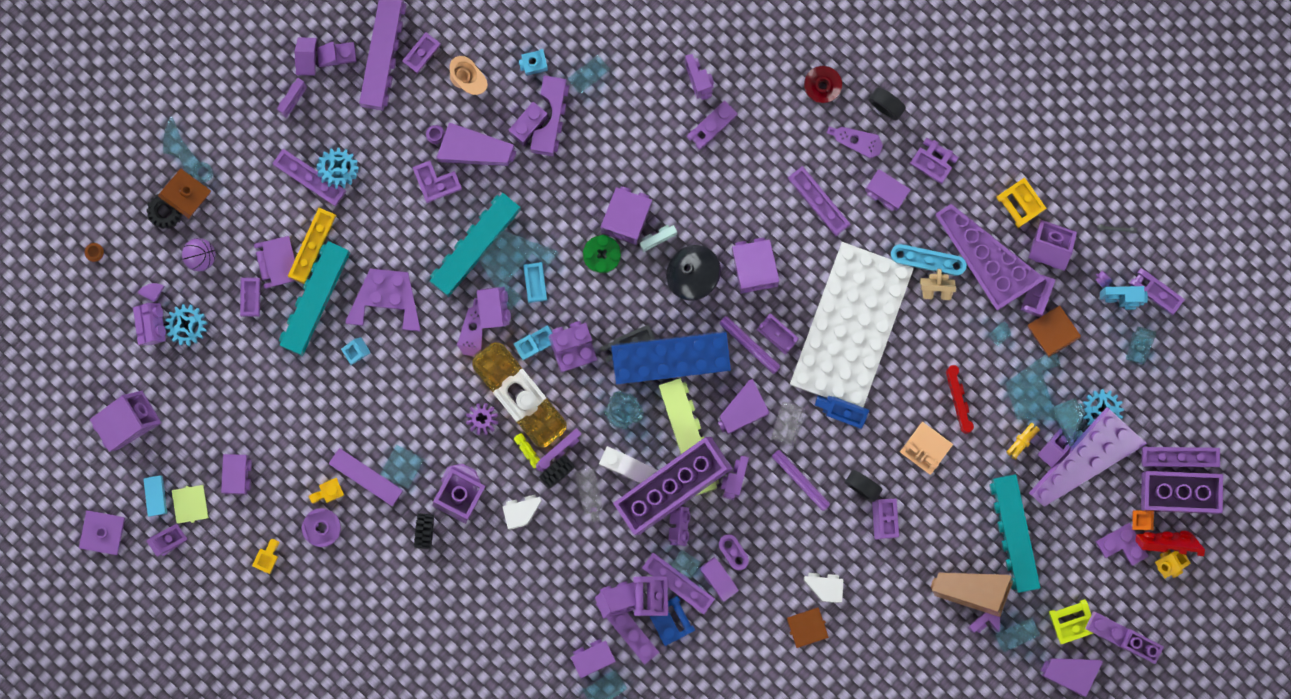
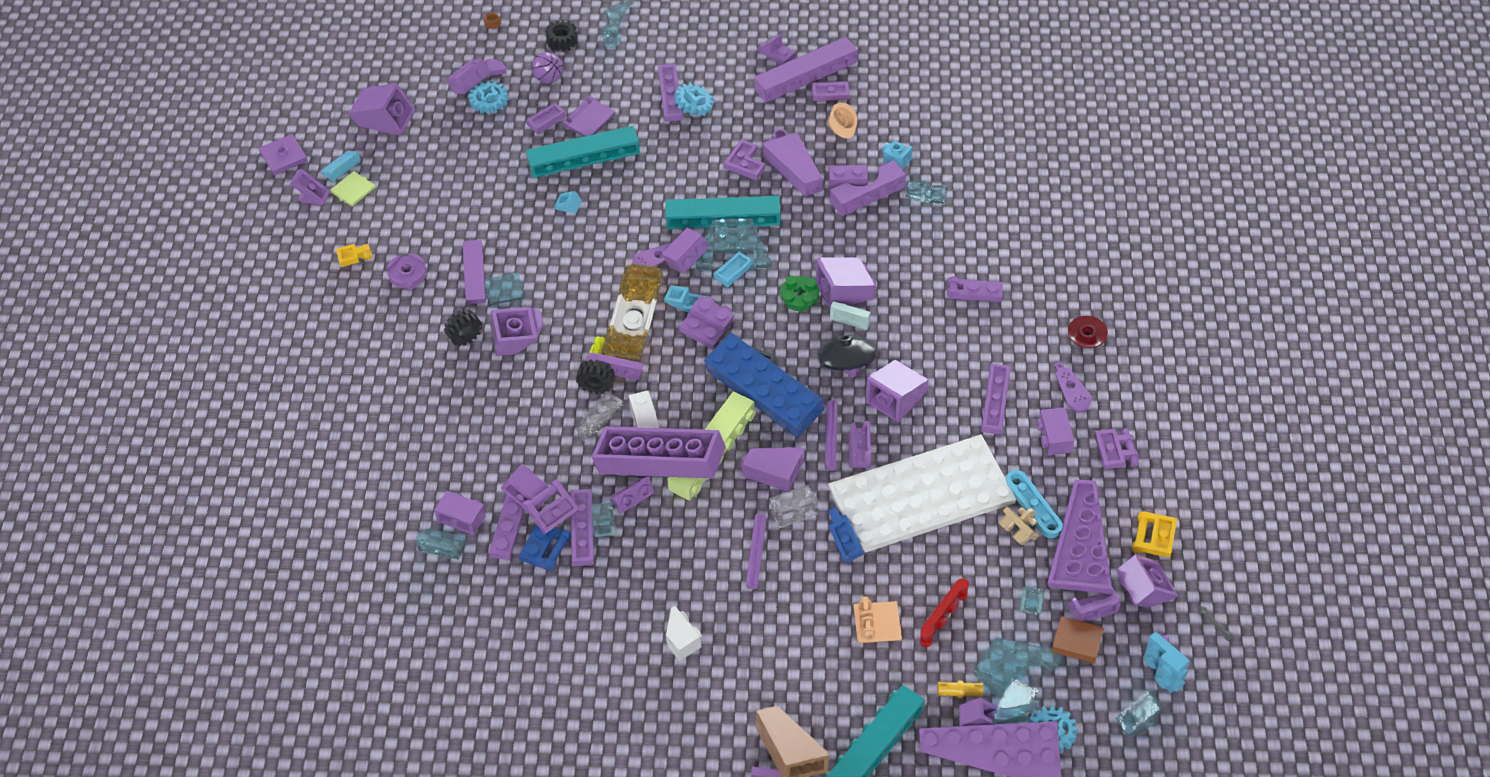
camera: 50 degrees right, 30 degrees down
dark orange plate [158,168,211,219] -> none
medium lavender brick [221,454,252,495] -> none
medium lavender plate [277,78,307,119] -> none
yellow tile [288,207,336,284] -> none
medium lavender slope [295,37,317,76] -> none
yellow plate [309,478,345,504] -> none
medium lavender wing [346,269,420,332] -> none
medium lavender gear [466,403,498,435] -> none
white slope [502,495,542,530] -> none
clear light blue helmet [604,391,644,429] -> none
medium lavender plate [685,53,714,100] -> none
medium lavender slope [699,557,739,602] -> none
medium lavender plate [719,535,749,571] -> none
medium lavender plate [721,456,749,500] -> none
dark orange piece [787,607,829,648] -> none
black tyre [844,470,883,502] -> none
black tyre [868,87,906,120] -> none
medium lavender hinge [872,499,899,540] -> none
medium lavender plate [1129,268,1185,315] -> none

